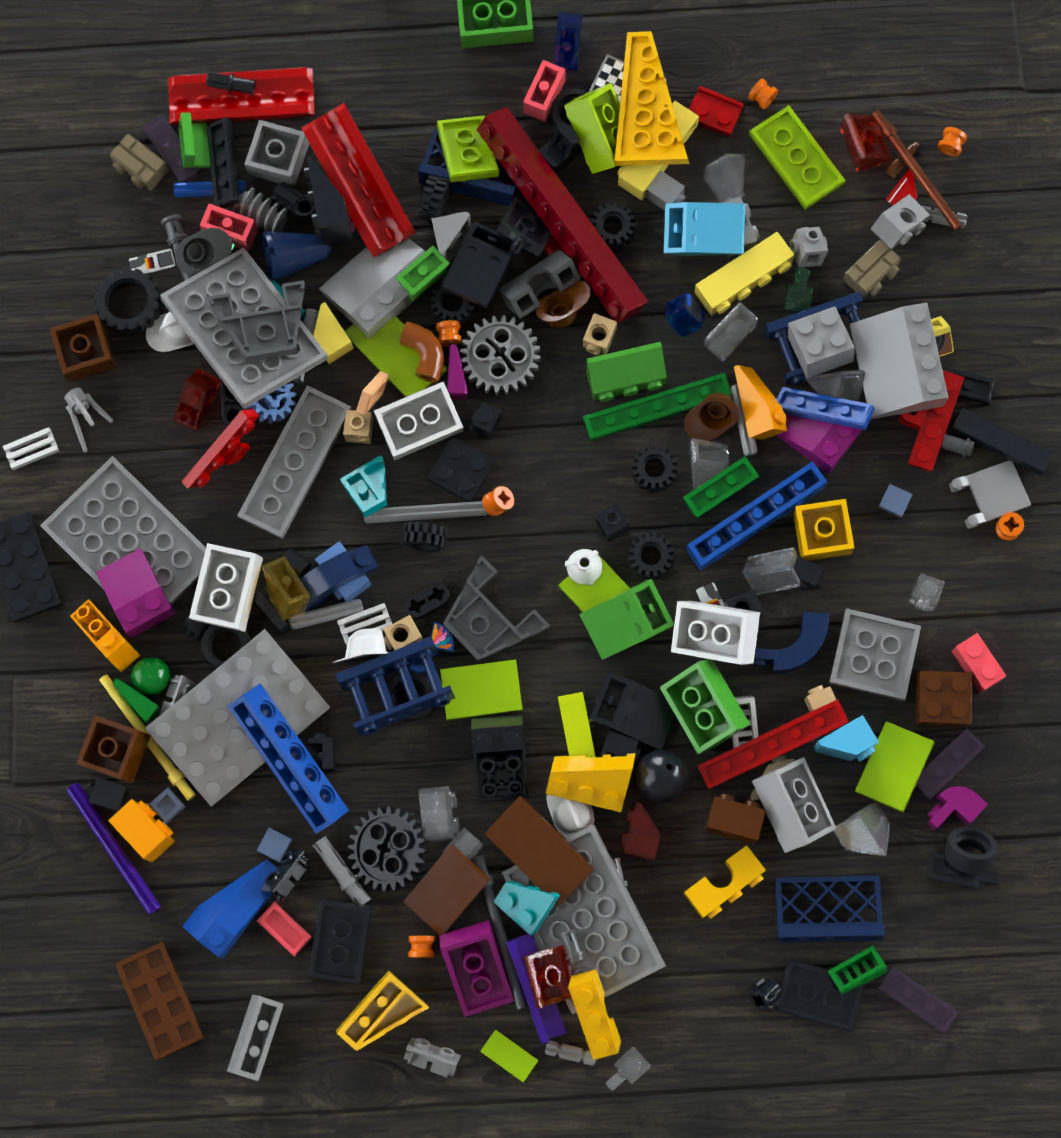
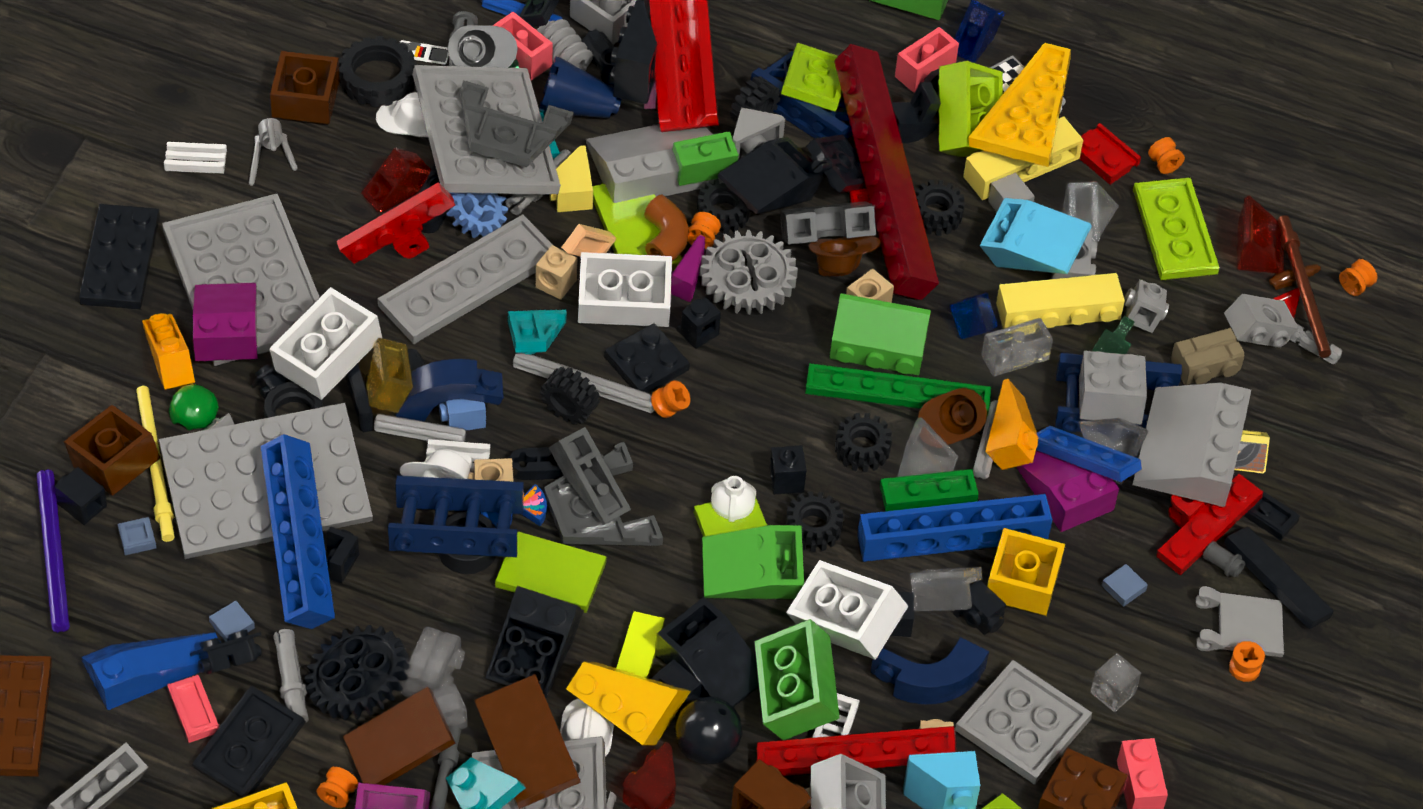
camera: 15 degrees right, 25 degrees down
light orange brick [108,799,175,863] -> none
green slope [113,679,161,724] -> none
none -> dark grey slope [549,427,631,525]

